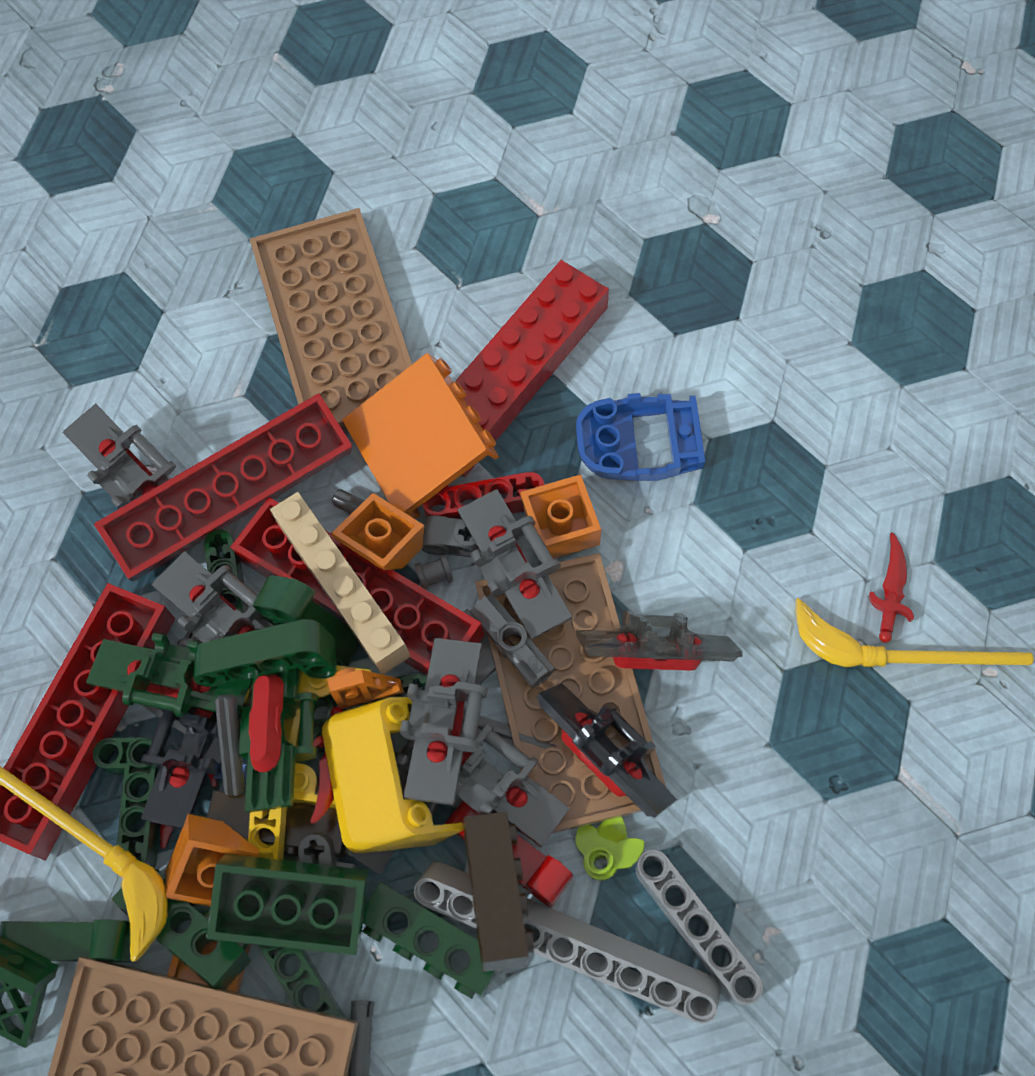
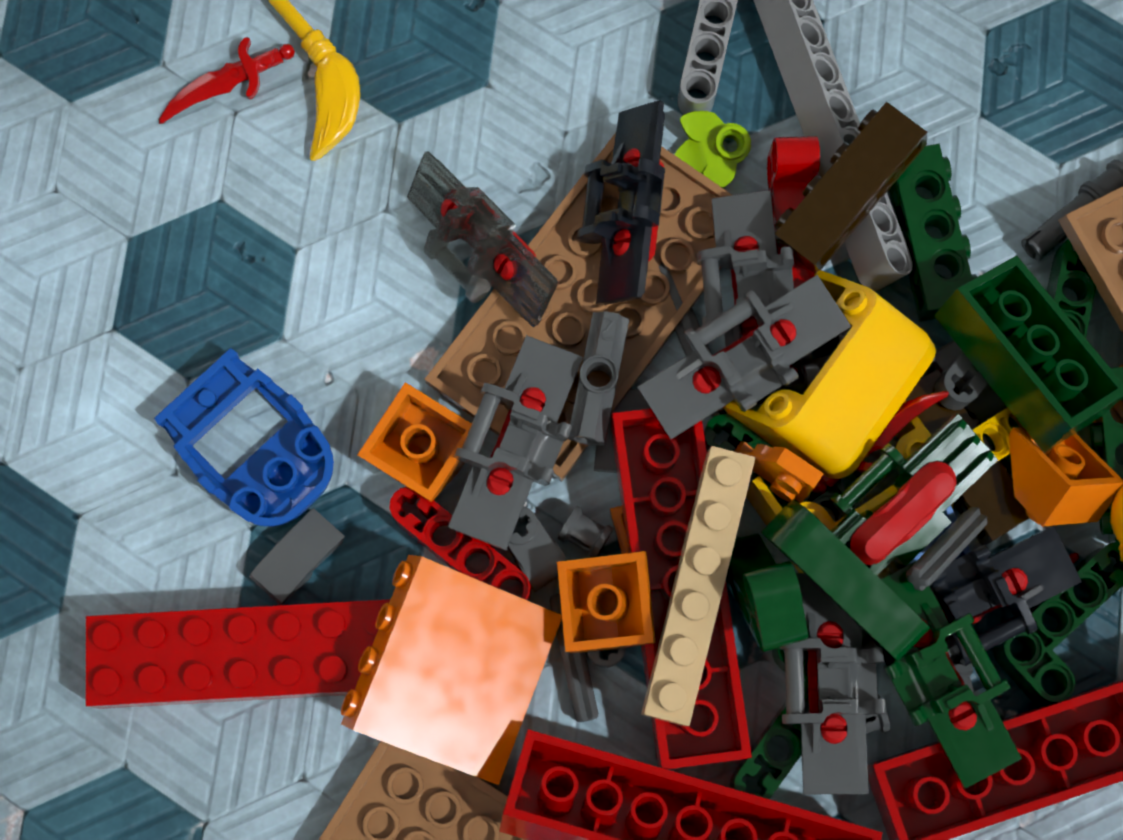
camera: 135 degrees left, 10 degrees up
none -> dark grey slope [249,508,345,605]

